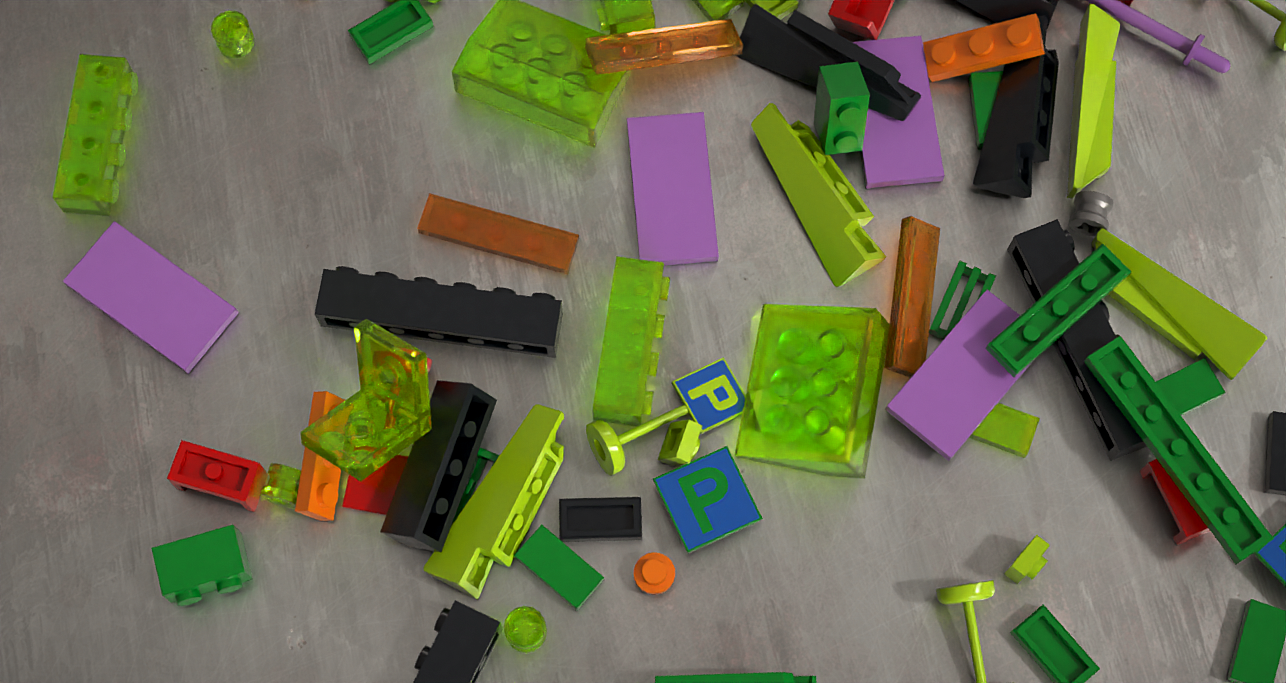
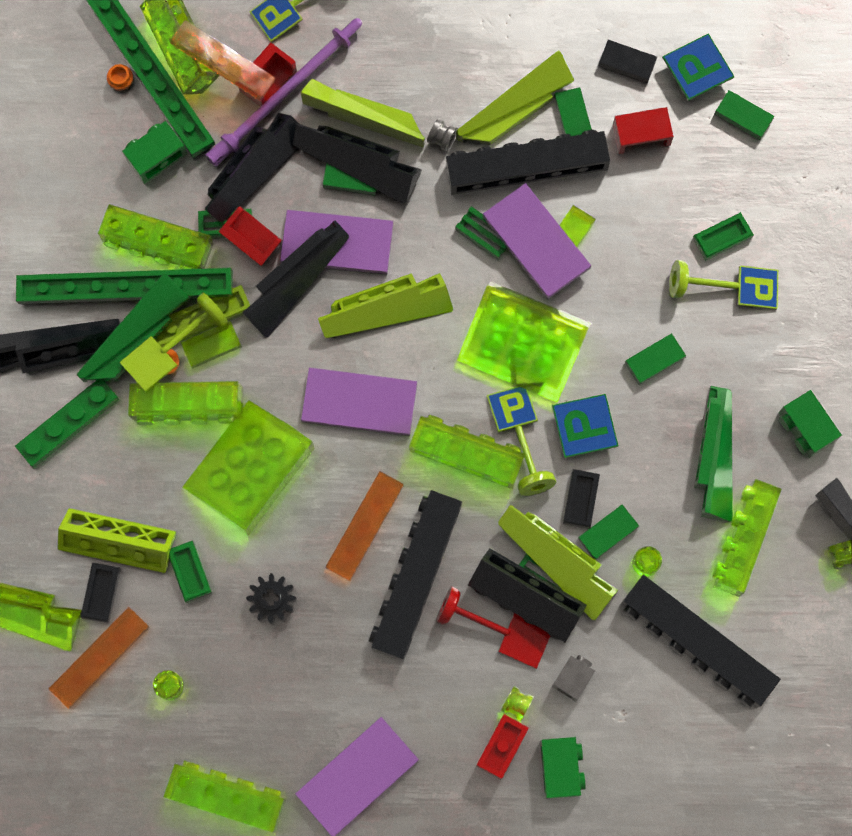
camera: 75 degrees left, 5 degrees up
orange plate [295,391,351,521] -> none
clear neon green bracket [300,319,432,482] -> none
clear orange tile [585,19,743,75] -> none
orange plate [634,552,675,595] -> none
lime plate [657,419,702,466] -> none
green brick [813,62,870,155] -> none
clear orange tile [884,216,940,378] -> none
orange plate [923,13,1045,82] -> none
green tile [985,244,1132,377] -> none
lime plate [1004,535,1050,584] -> none
green plate [1084,336,1274,565] -> none
none -> black gear [246,573,297,625]
none -> flat silver brick [552,655,595,702]
none -> green tile [625,333,686,385]

